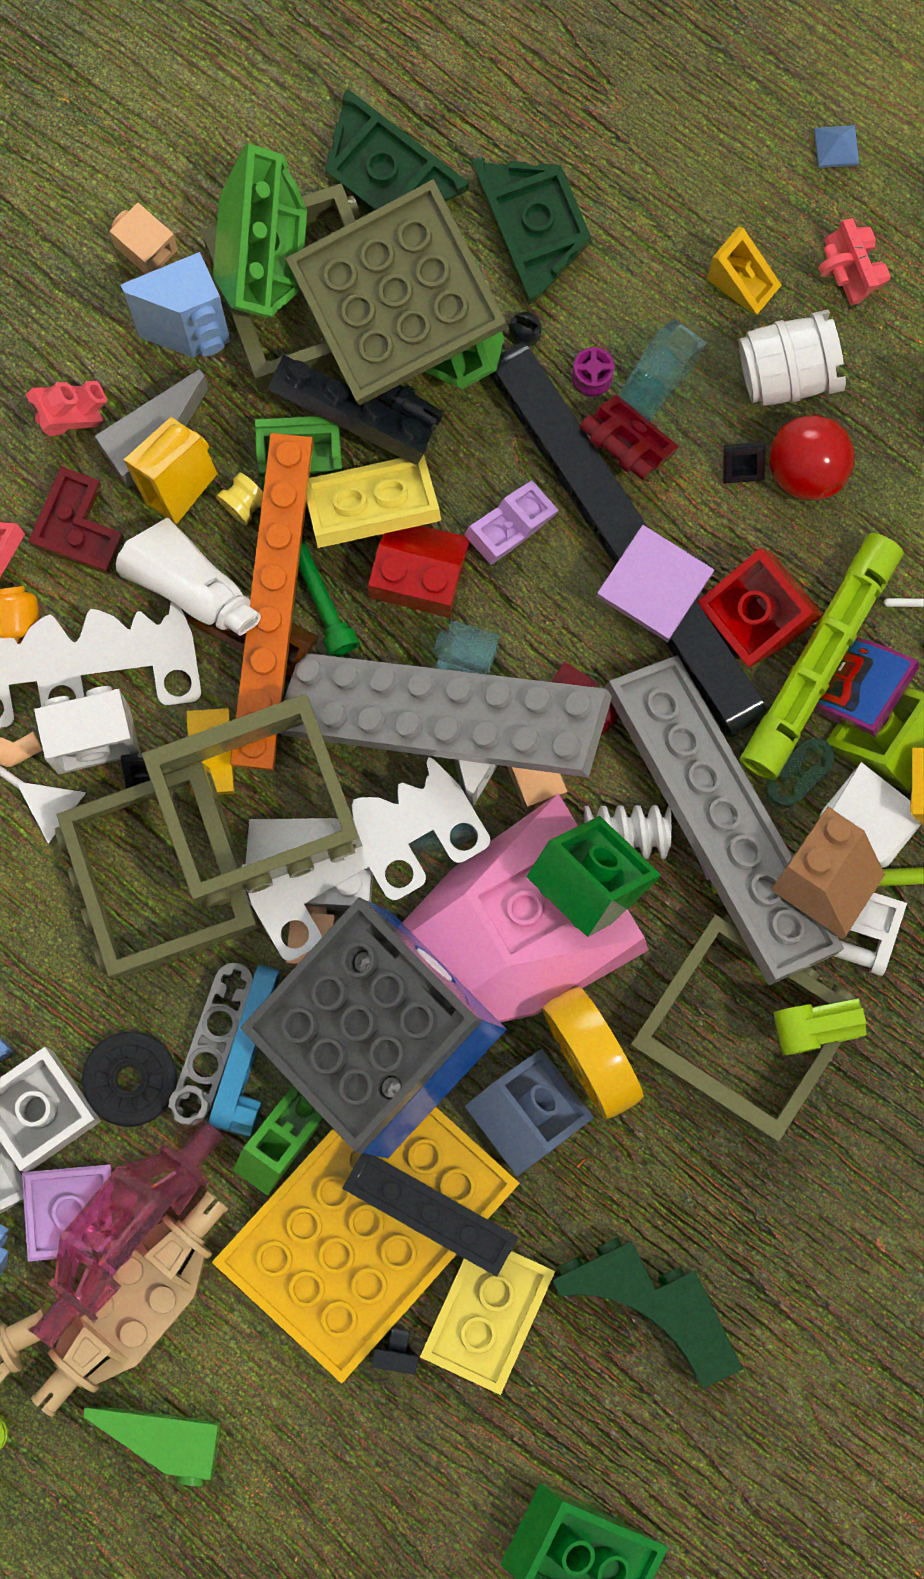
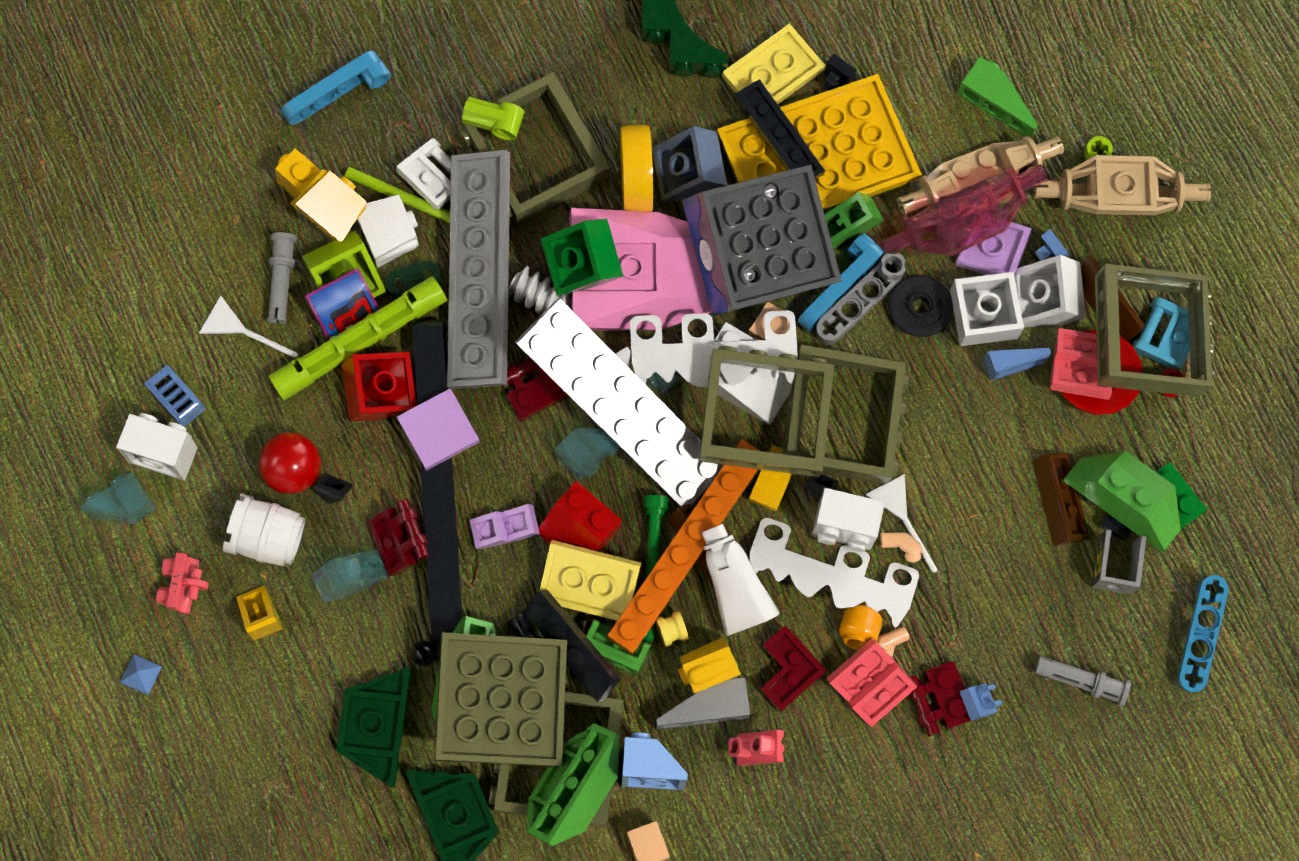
camera: 155 degrees left, 5 degrees down
magenta wheel [572,347,615,397] -> none
medium nougat slope [771,806,885,939] -> none

